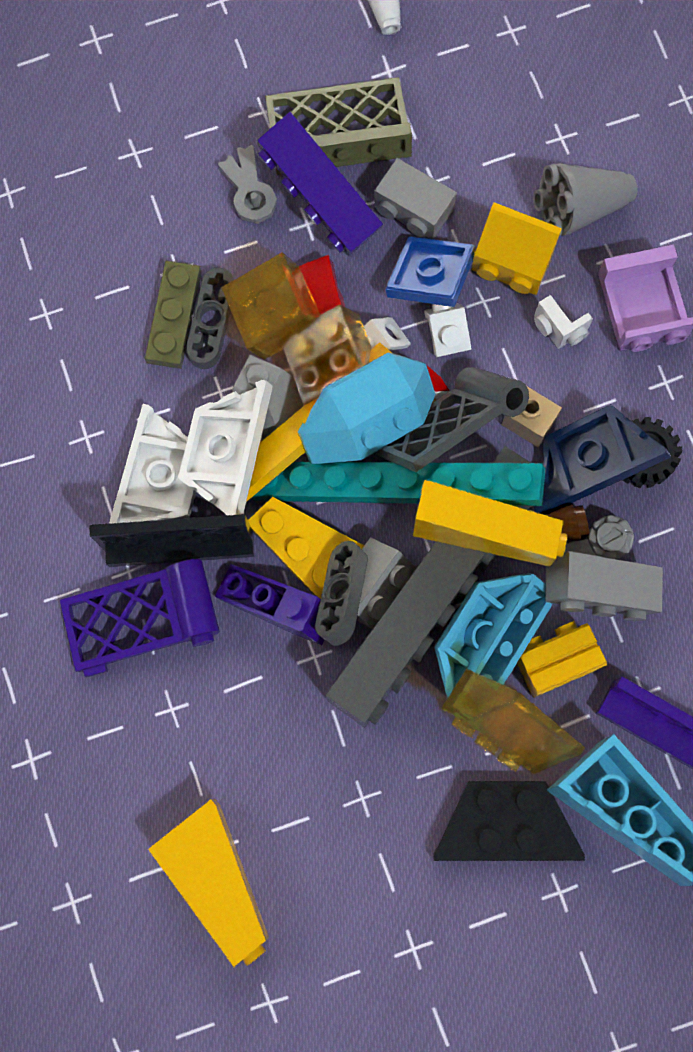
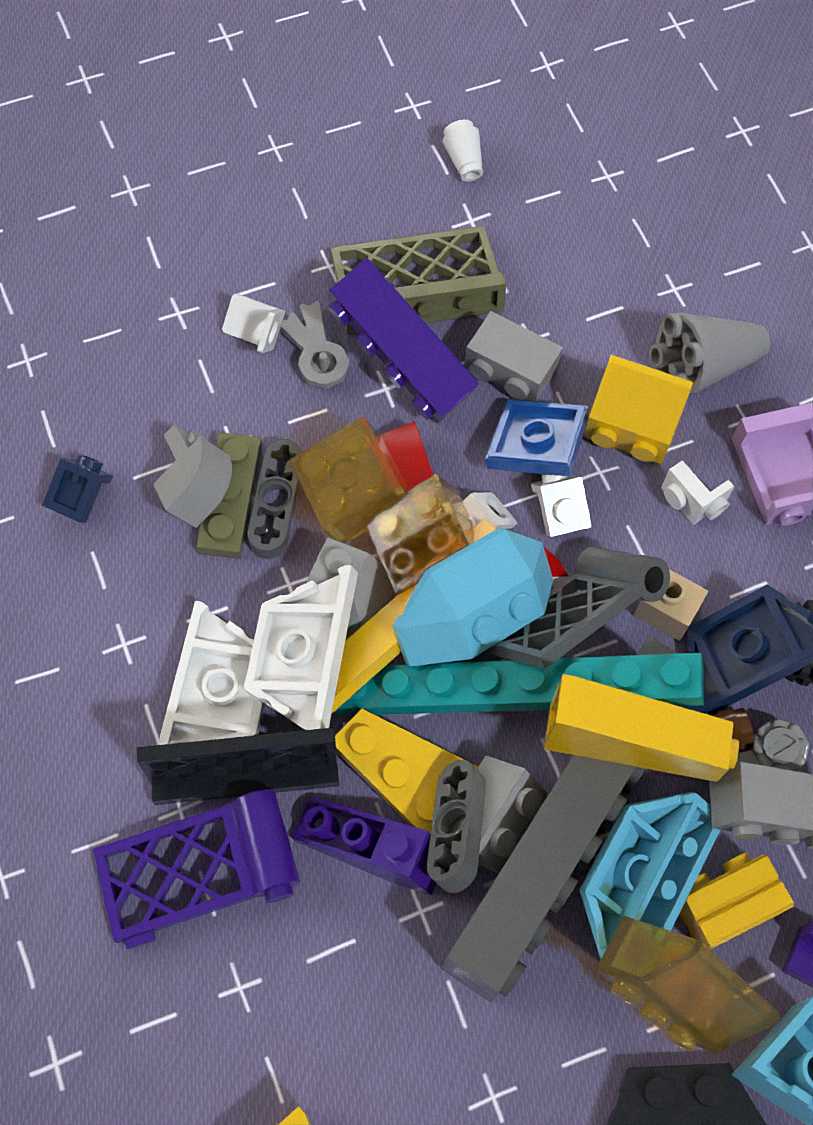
camera: 10 degrees left, 10 degrees down
none -> dark blue bracket [42,454,113,523]
none -> light grey brick [153,424,232,528]
none -> white bracket [222,294,285,353]

